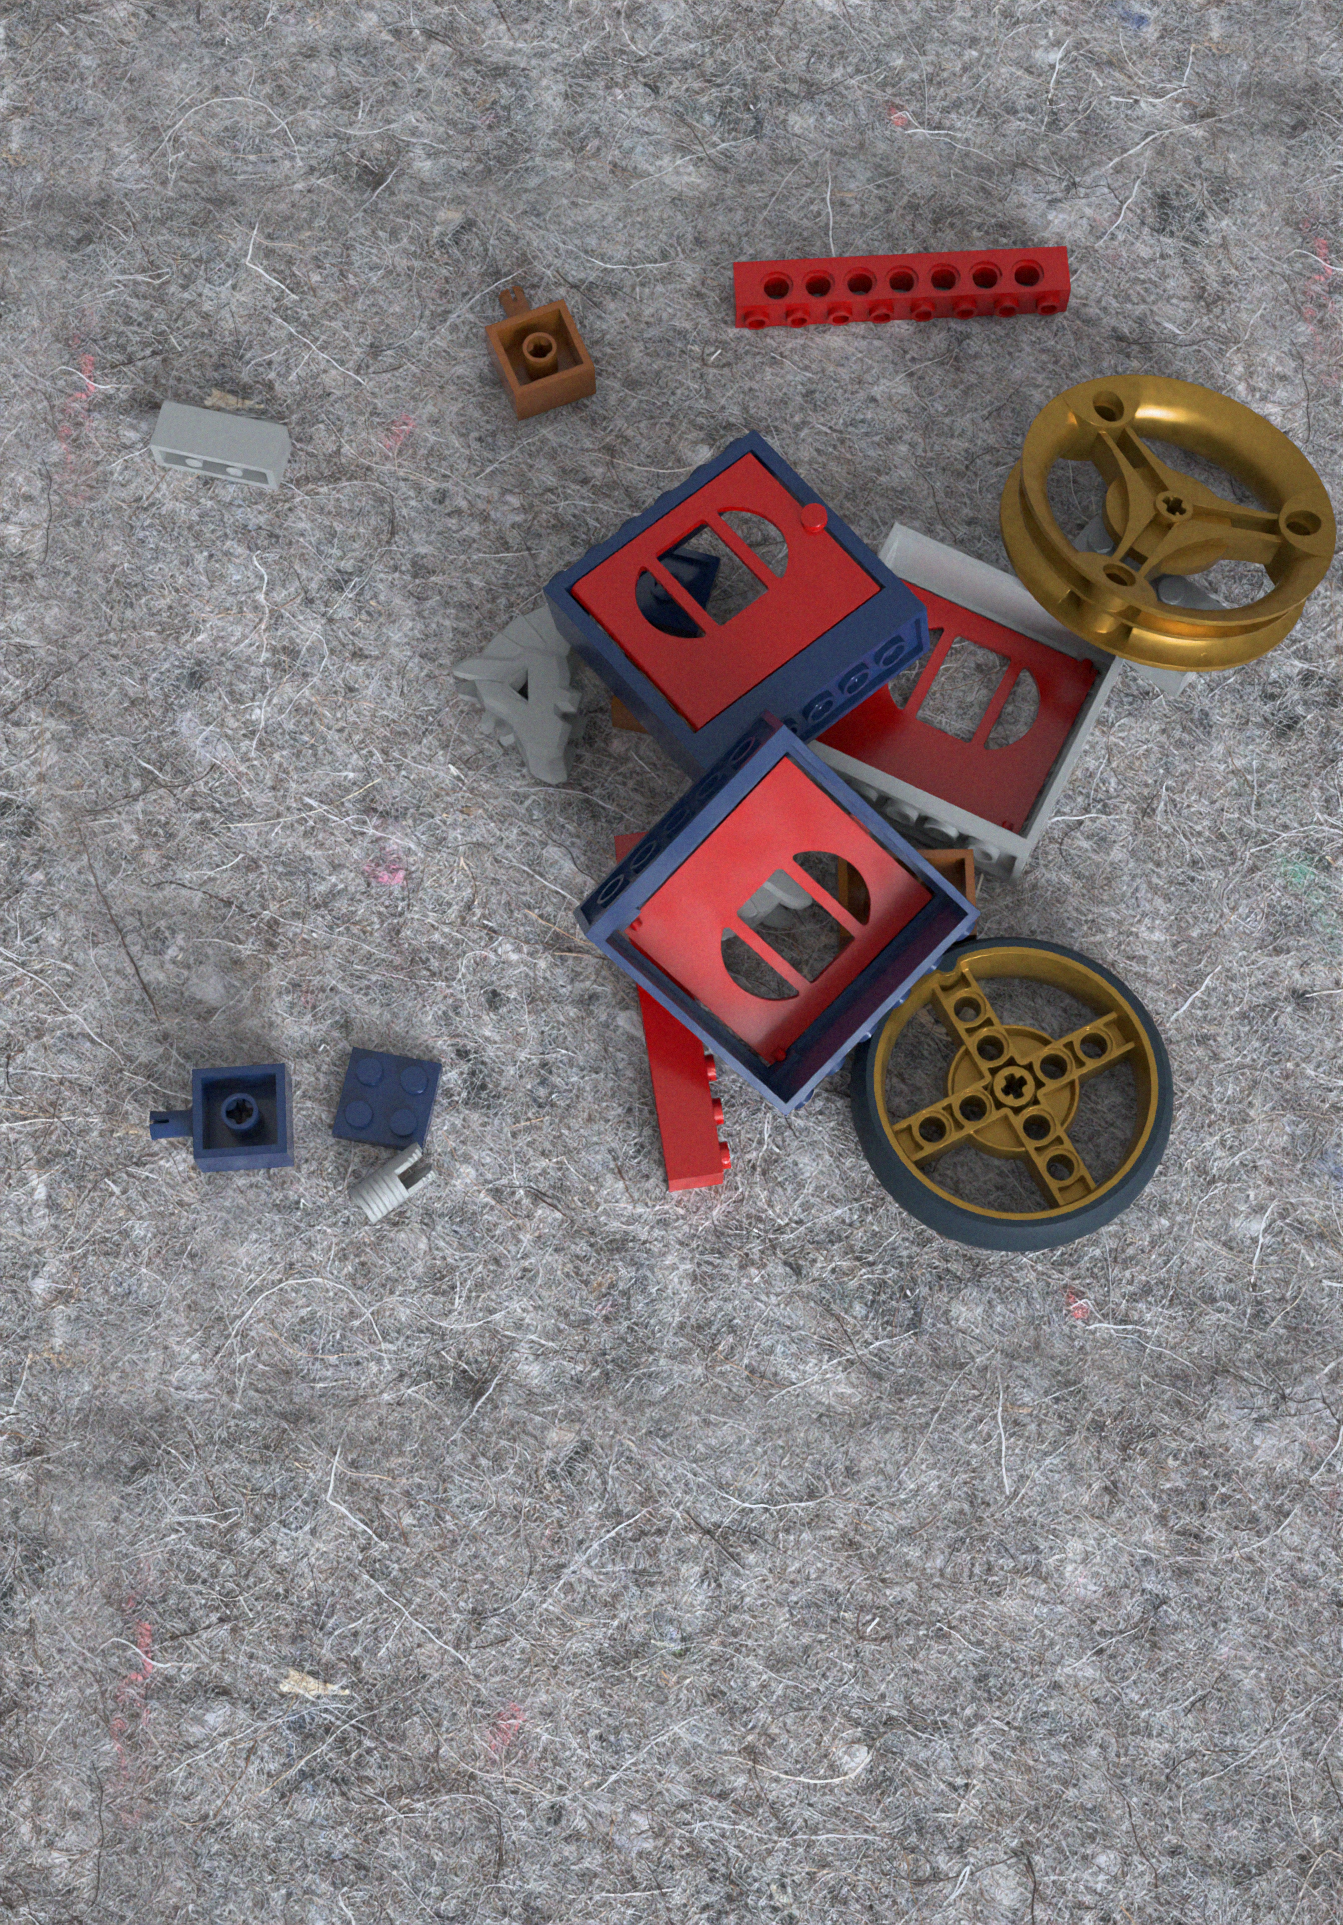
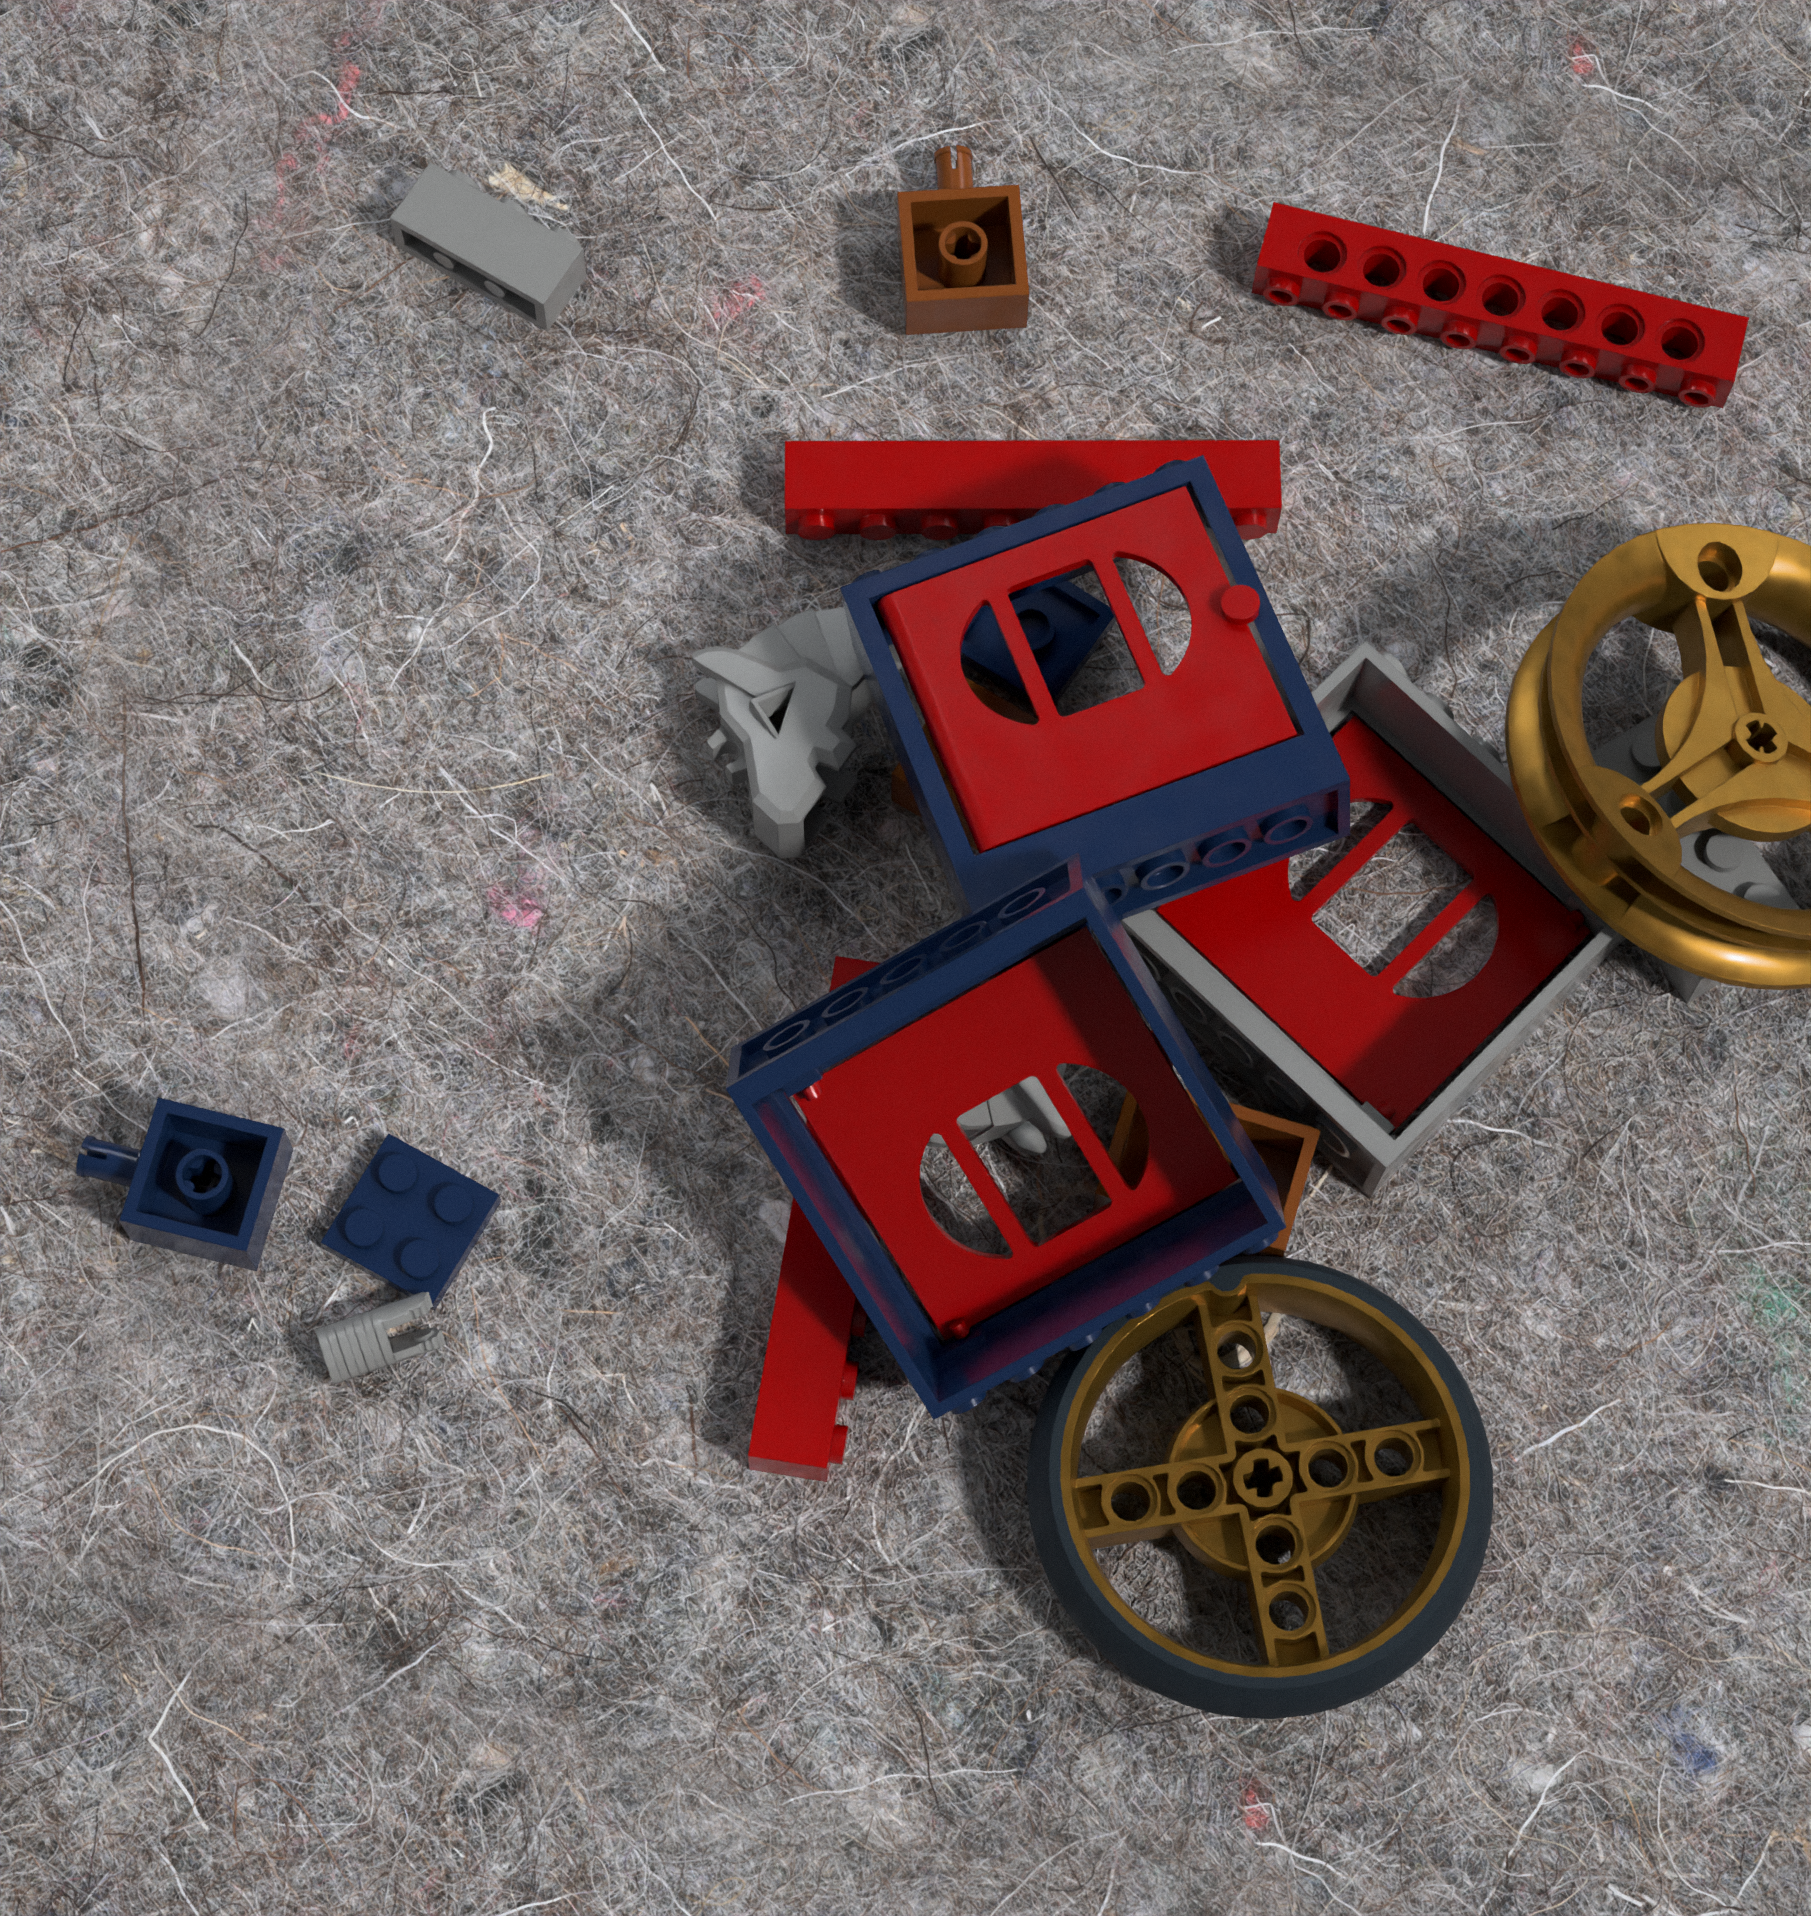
camera: 15 degrees right, 0 degrees up
none -> red brick [785,440,1282,541]

